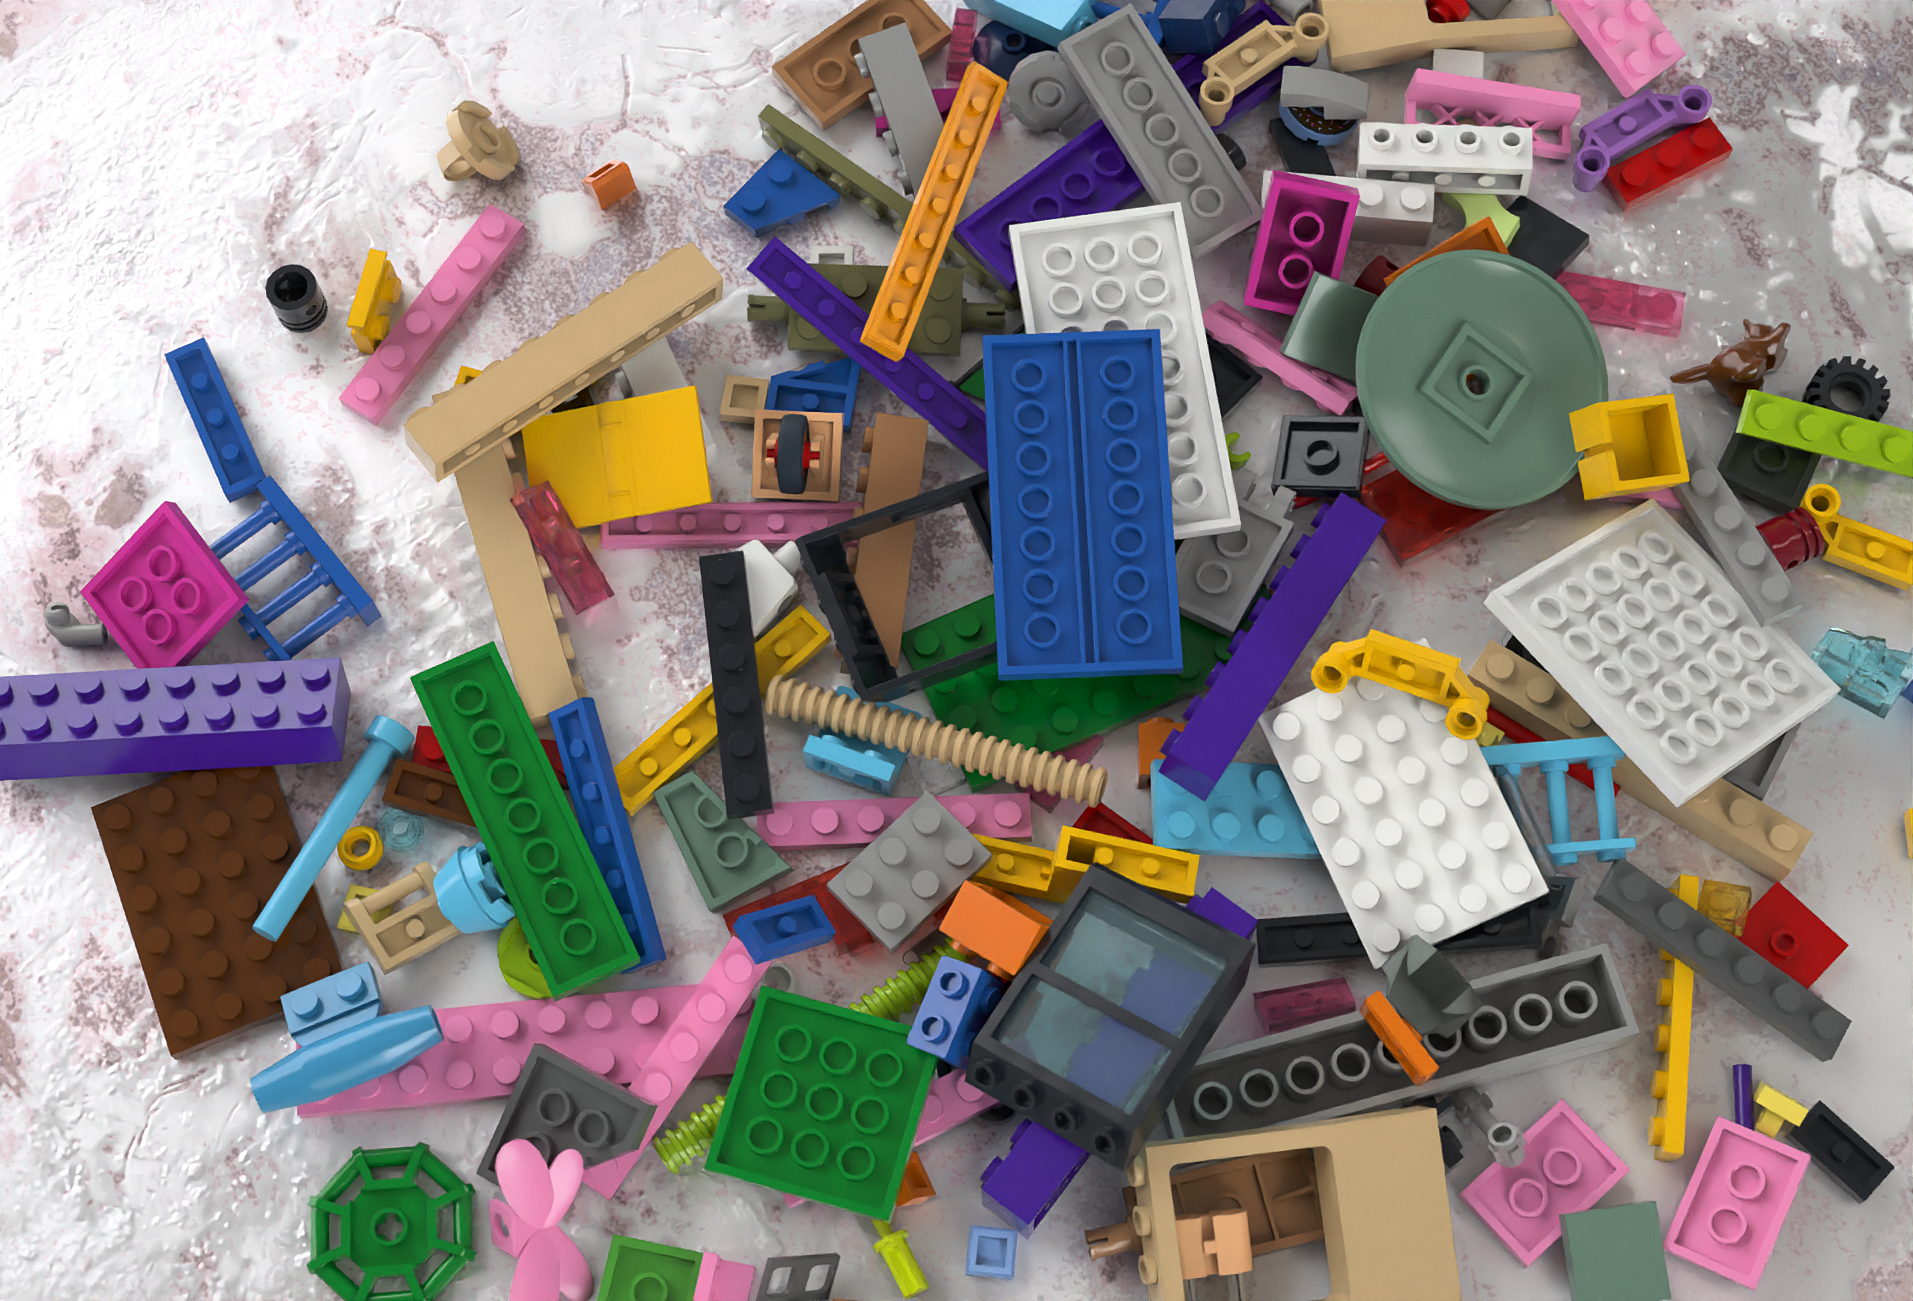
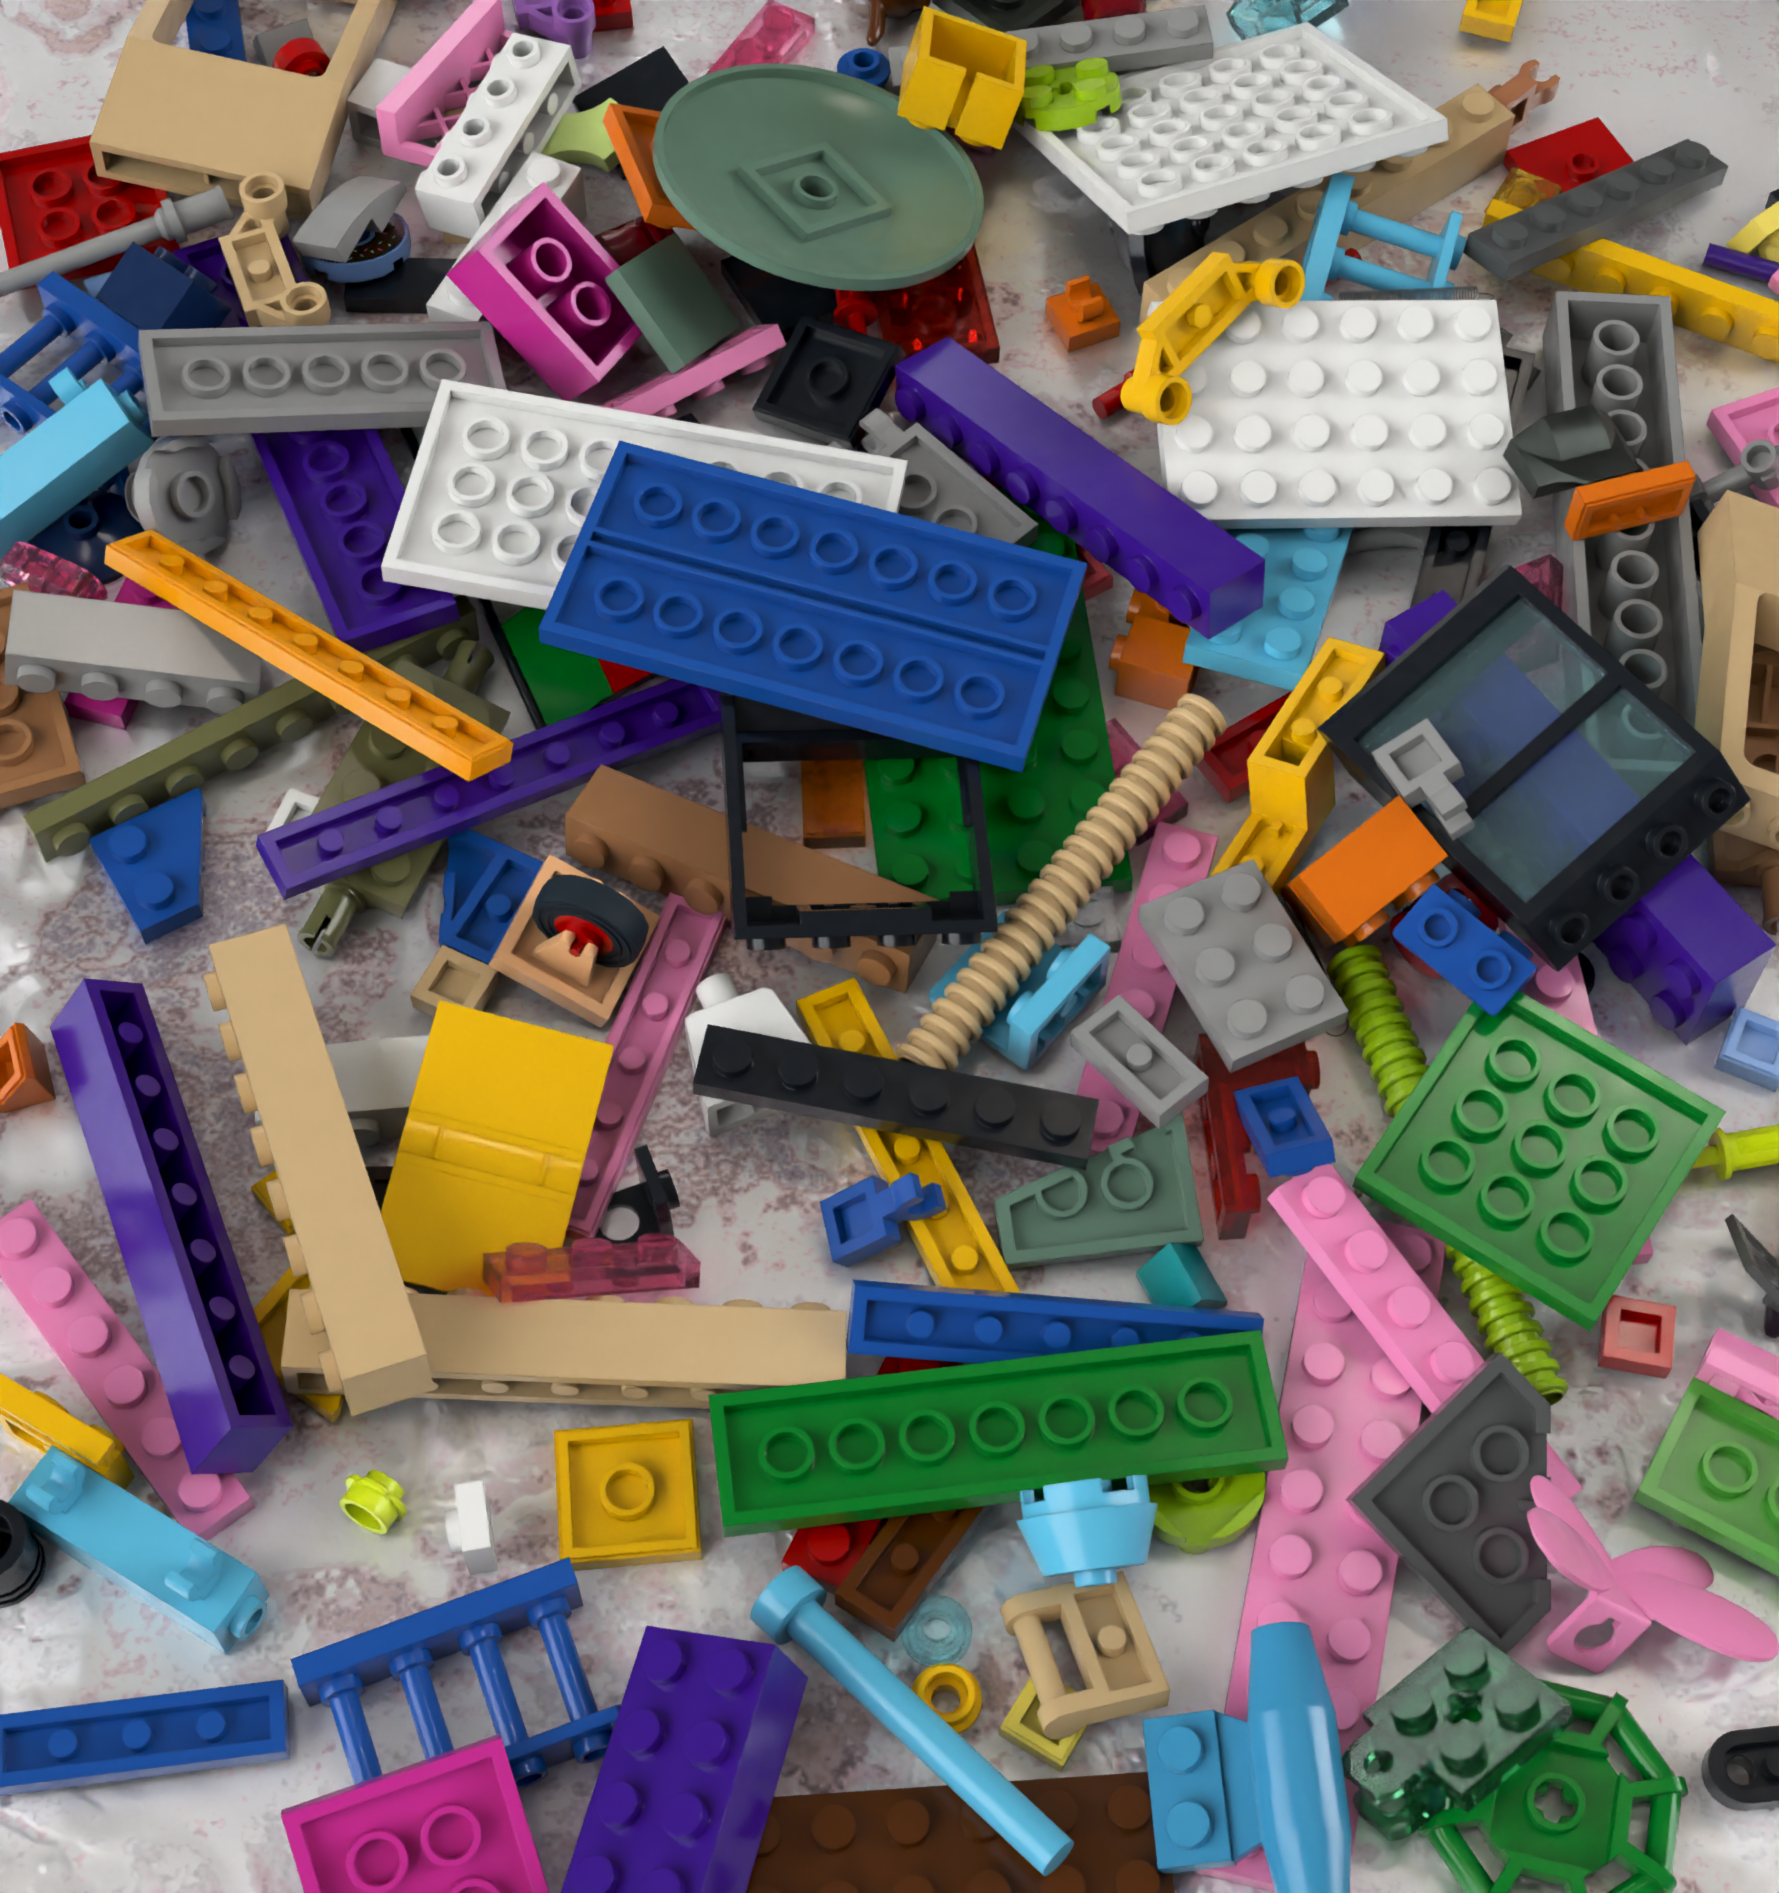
camera: 75 degrees left, 10 degrees down
none -> medium azure brick [8,1445,270,1655]
none -> dark purple brick [50,978,293,1475]
none -> neon yellow plate [339,1470,407,1534]
none -> white plate [445,1480,498,1575]
none -> yellow tile [554,1419,703,1571]
none -> black bracket [591,1144,680,1264]
none -> clear orange tile [801,760,866,849]
none -> blue plate [820,1173,947,1268]
none -> blue plate [837,48,890,88]
none -> lime plate [1014,57,1122,131]
none -> orange tile [1045,275,1121,353]
none -> light grey plate [1070,995,1209,1129]
none -> teal slope [1136,1242,1228,1309]
none -> clear green plate [1342,1626,1575,1841]
none -> light grey plate [1371,718,1475,840]
none -> nougat plate [1488,59,1560,135]
none -> plate [1597,1295,1676,1379]

